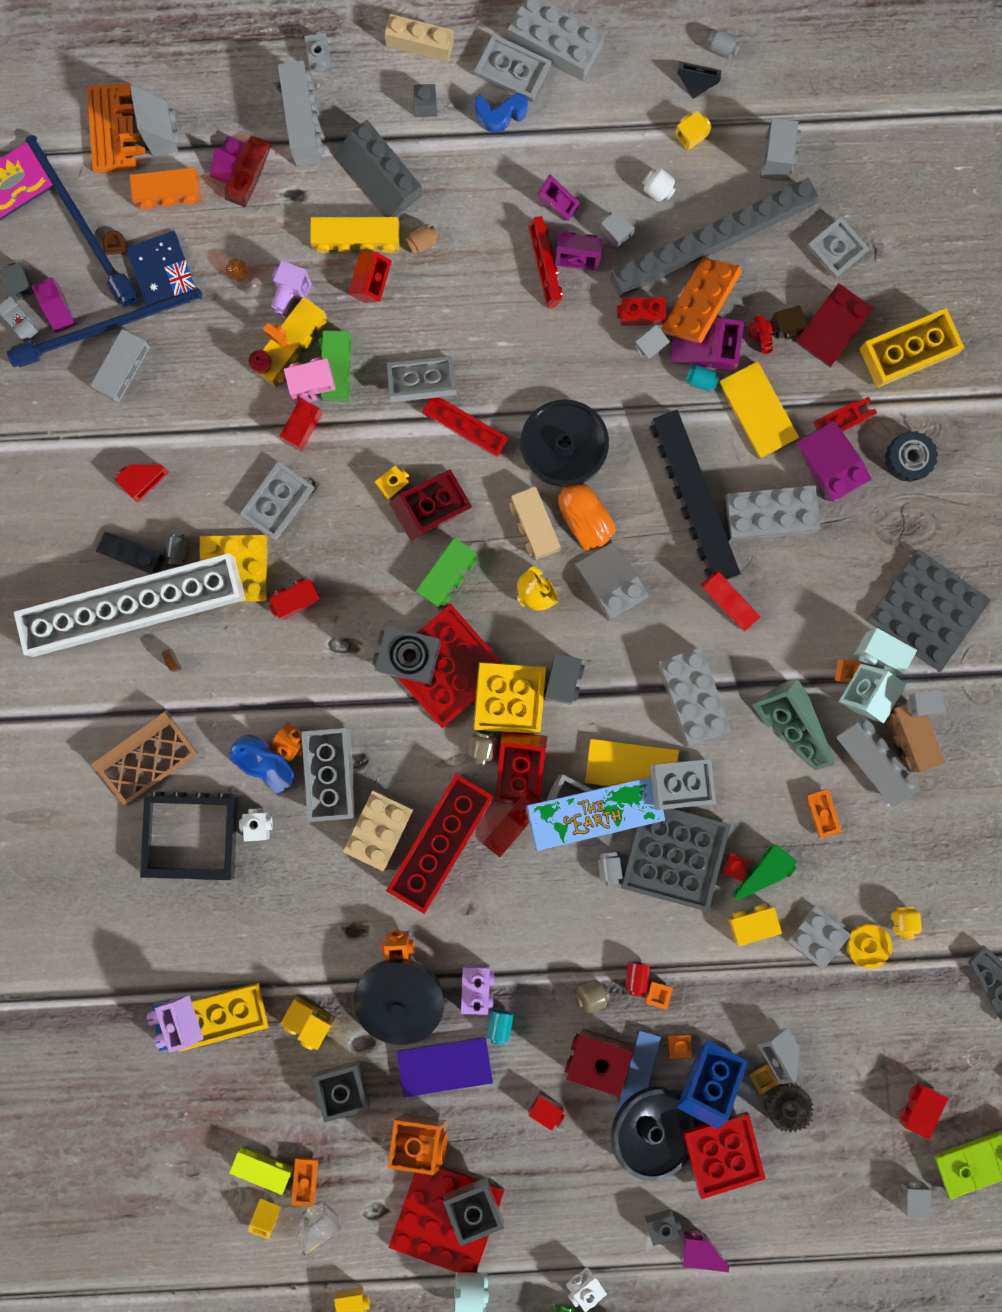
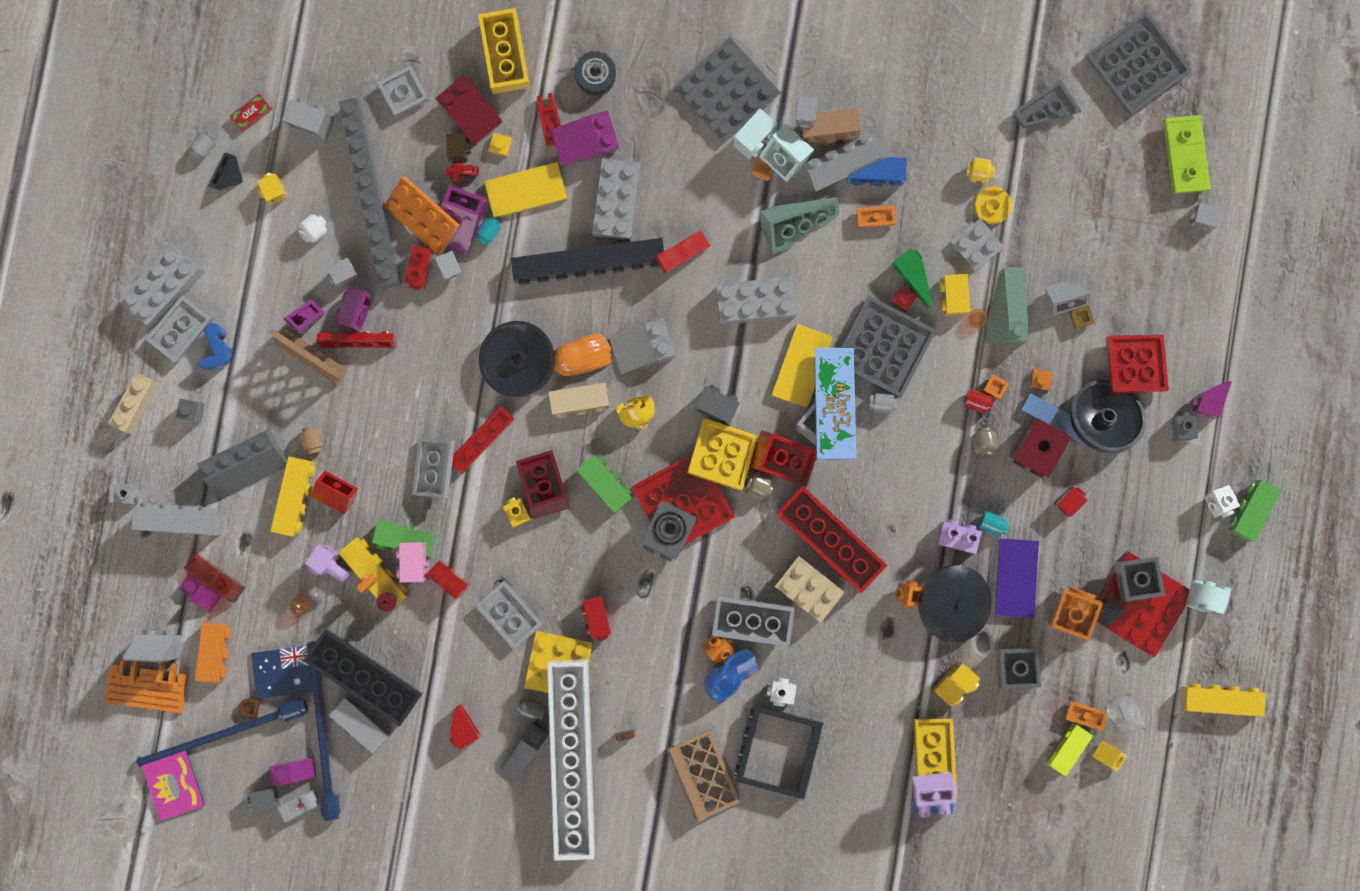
camera: 75 degrees left, 0 degrees up
clear red slope [483,789,544,857] -> none
light grey plate [650,759,716,810] -> none
blue brick [677,1040,748,1129] -> none
clear smoke brick [764,1083,814,1133] -> none
red brick [899,1081,949,1140] -> none
none -> red tile [230,93,272,132]
none -> medium nougat fence [268,328,348,386]
none -> black brick [302,628,423,727]
none -> yellow plate [489,133,512,157]
none -> blue slope [847,157,907,187]
none -> clear orange plate [968,309,988,328]
none -> sand green wedge [986,267,1028,344]
none -> black brick [1097,599,1124,627]

